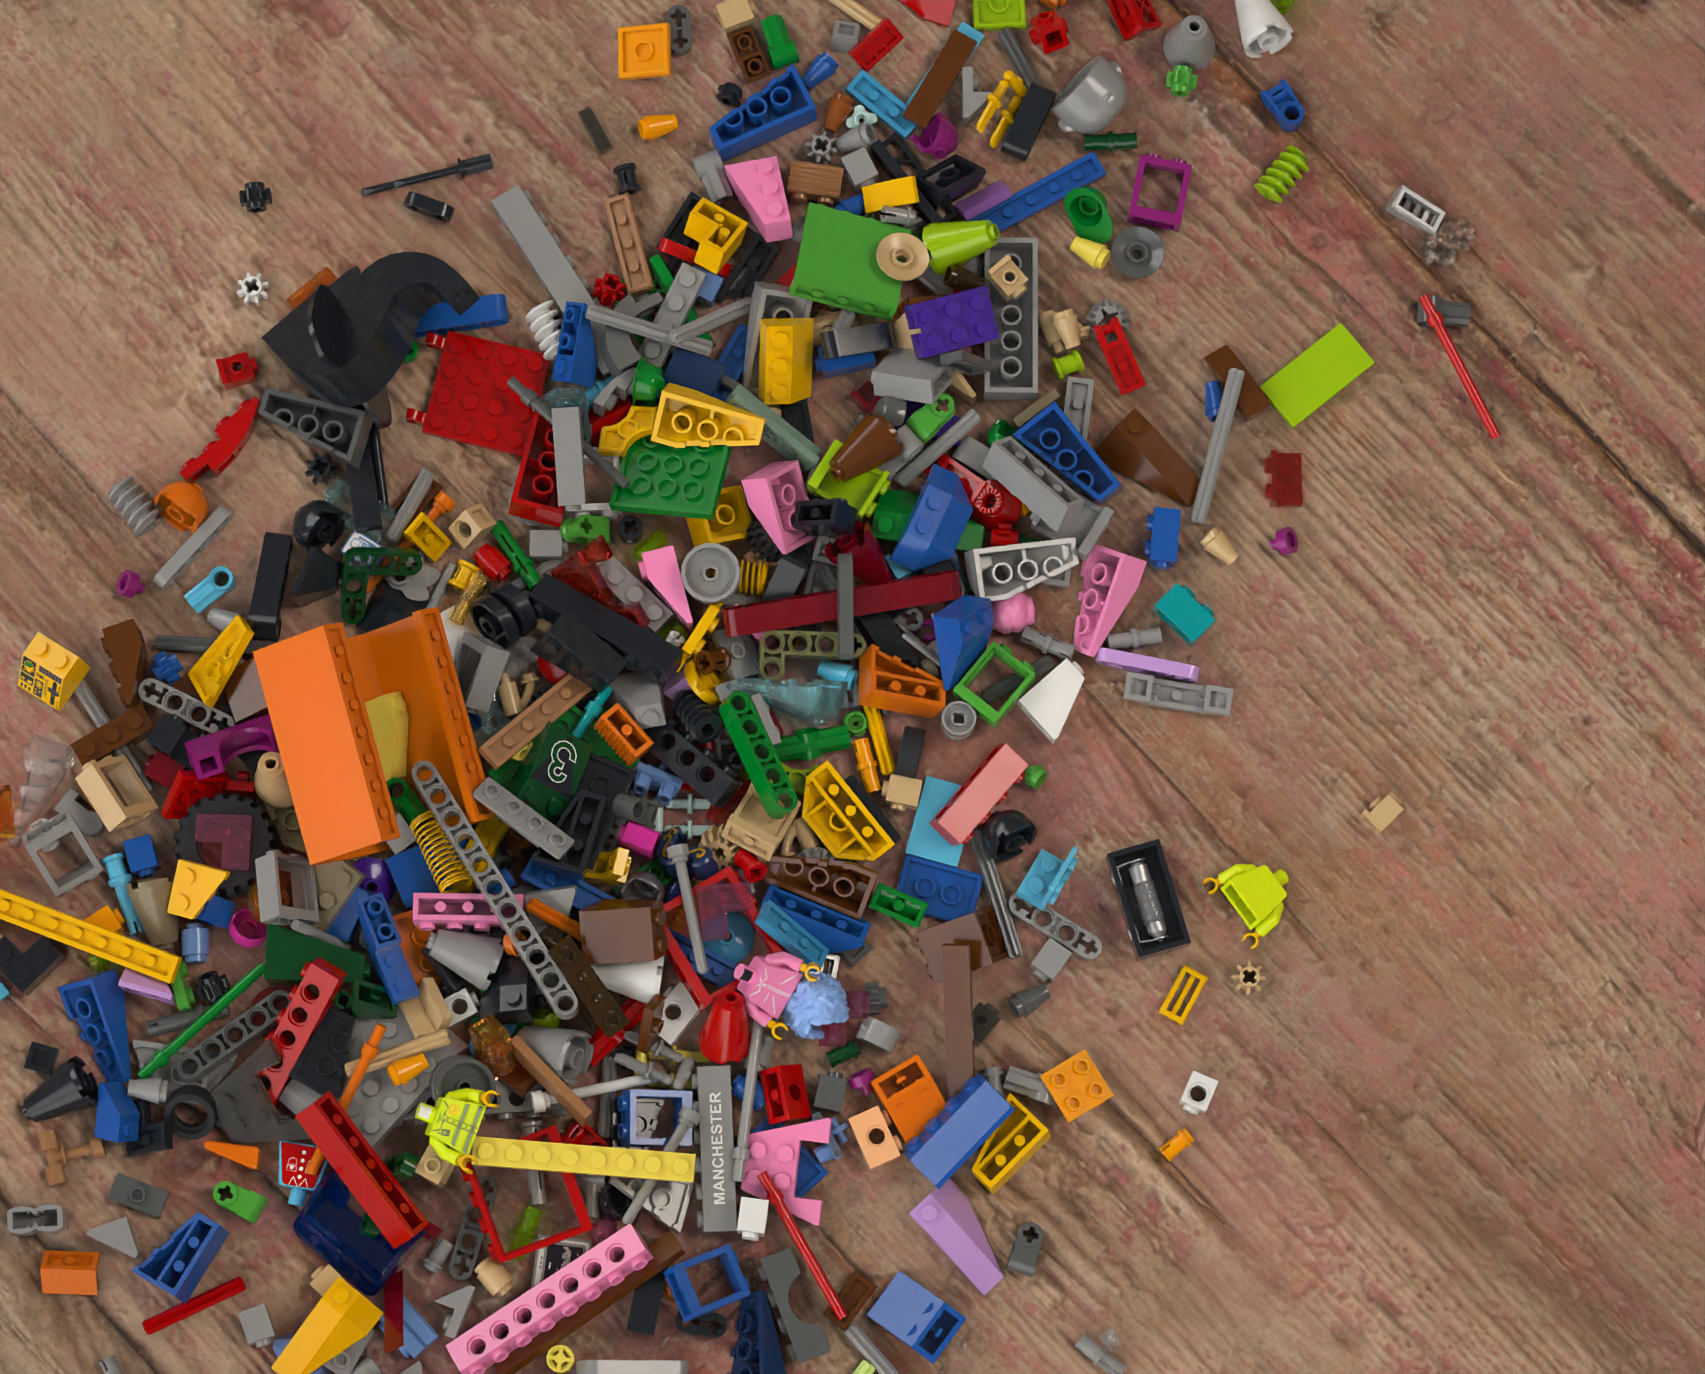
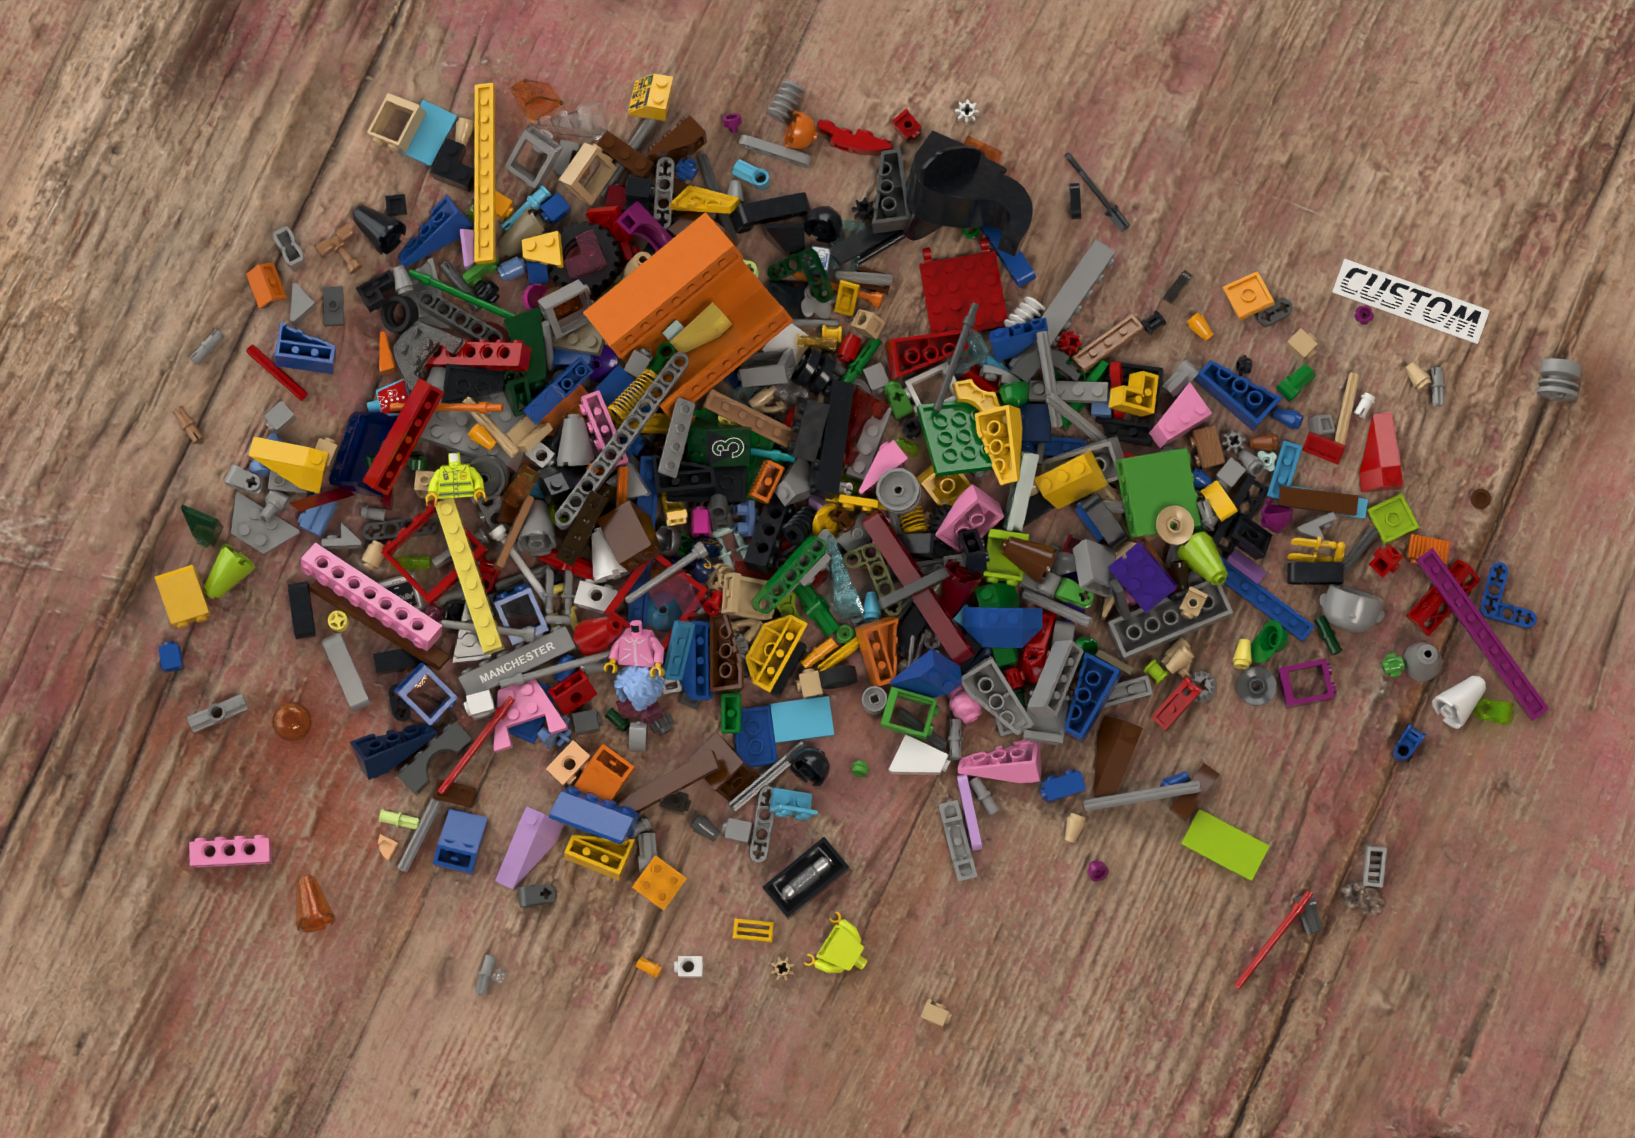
camera: 75 degrees right, 0 degrees up
blue slope [94,1081,140,1143] -> none
bright green piece [213,1181,268,1224] -> none
black gear [239,182,272,213] -> none
light grey slope [551,407,587,511] -> none
reddish brown plate [637,994,665,1054] -> none
reddish brown slope [726,26,772,84] -> none
magenta tile [847,1067,876,1096] -> none
brick [929,743,1028,846] -> none
teal brick [1153,583,1216,647] -> none
lime piece [1254,145,1309,204] -> none
clear red bracket [1264,450,1303,507] -> none

